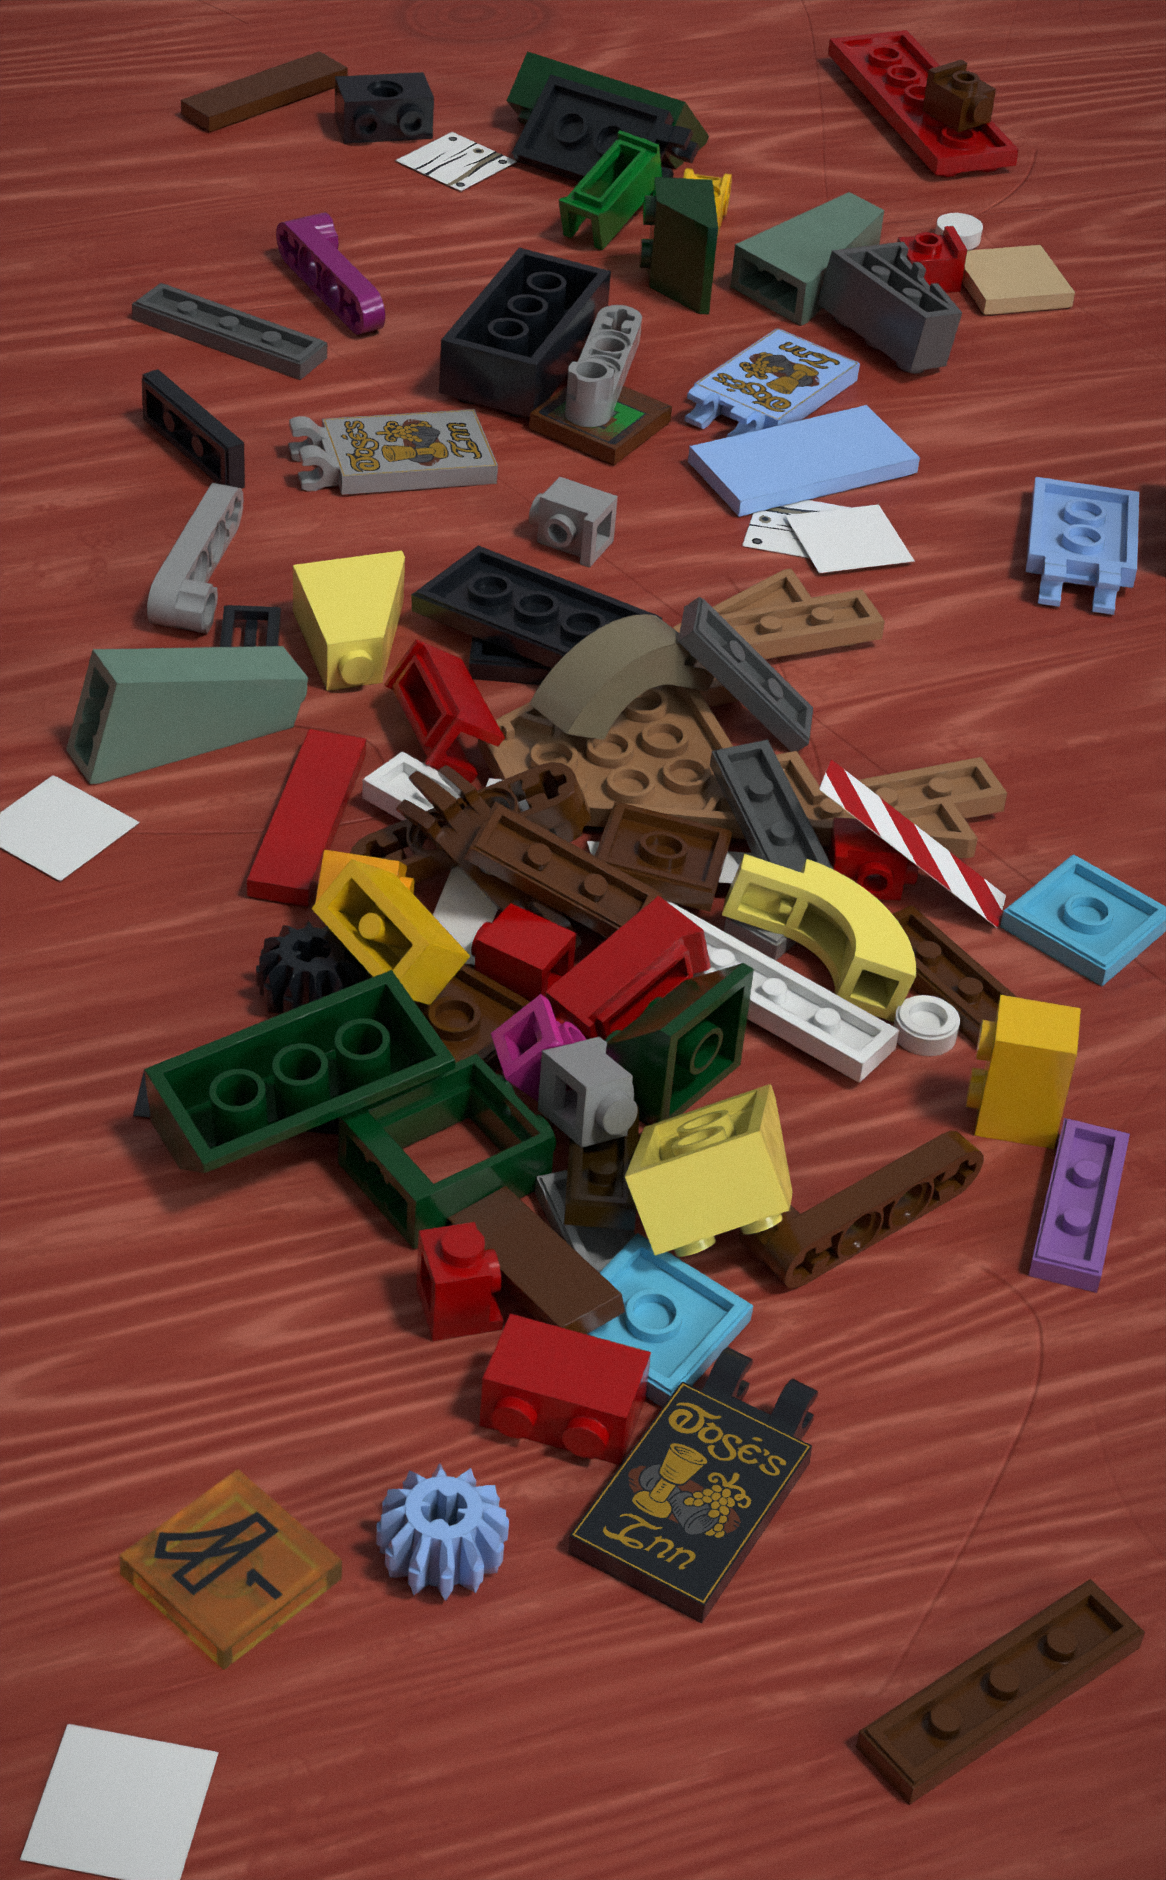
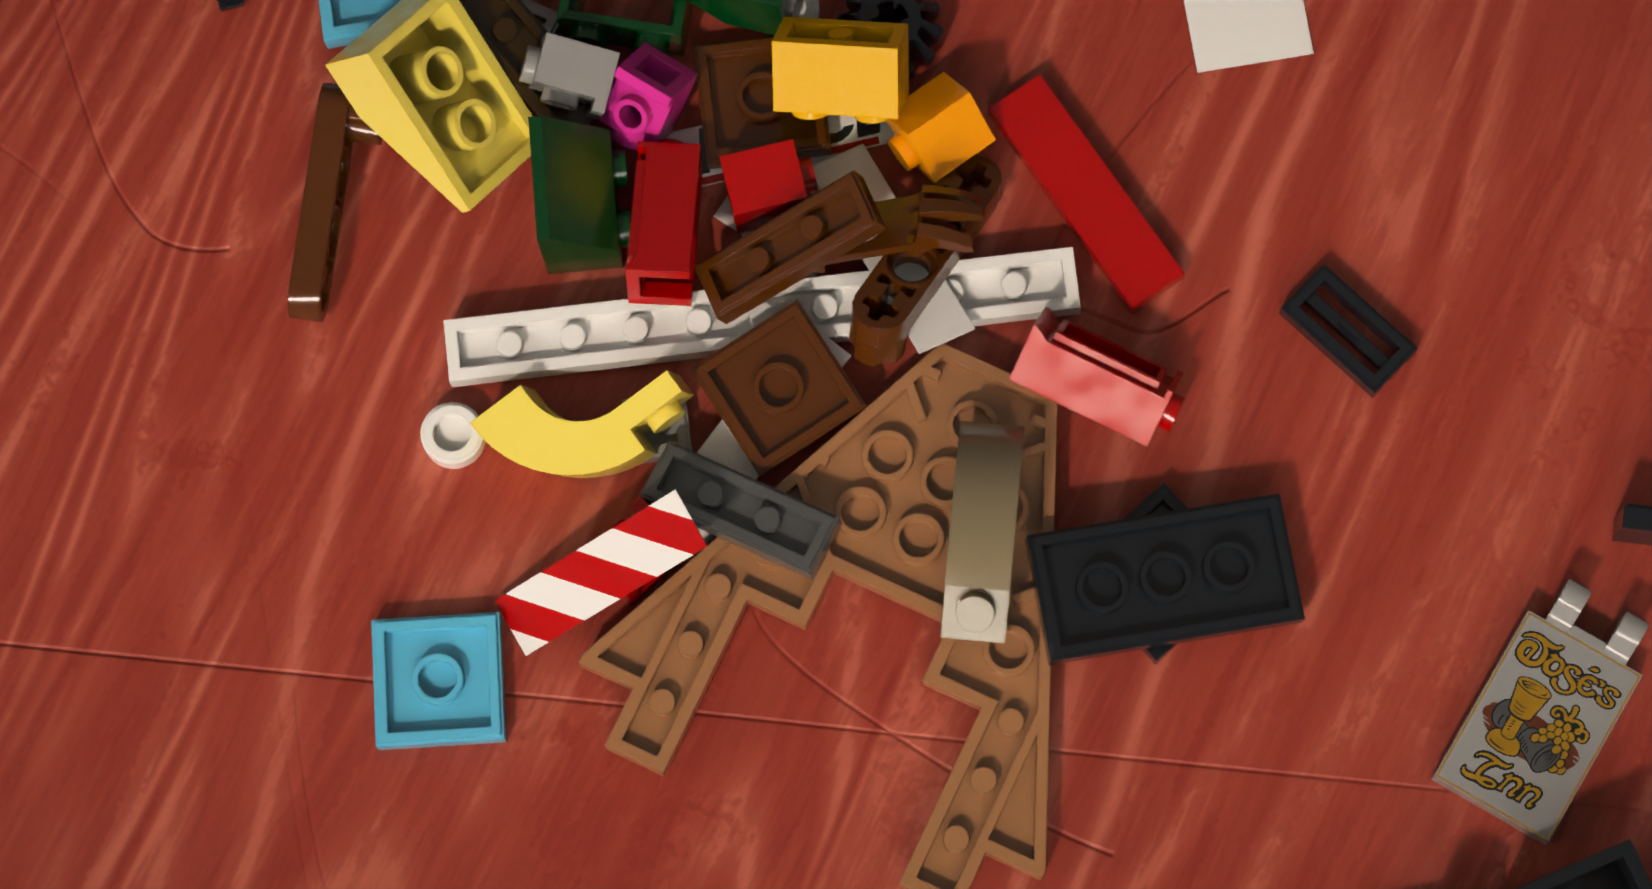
camera: 145 degrees right, 35 degrees up
sand green slope [66,646,309,784] -> none
light grey beam [147,483,244,634] -> none
light yellow slope [293,550,405,691] -> none
light grey brick [529,477,618,568] -> none
dark grey tile [678,596,813,752] -> none
reddish brown tile [892,905,1018,1046] -> none
yellow brick [966,995,1081,1149] -> none
medium lavender tile [1028,1118,1130,1293] -> none

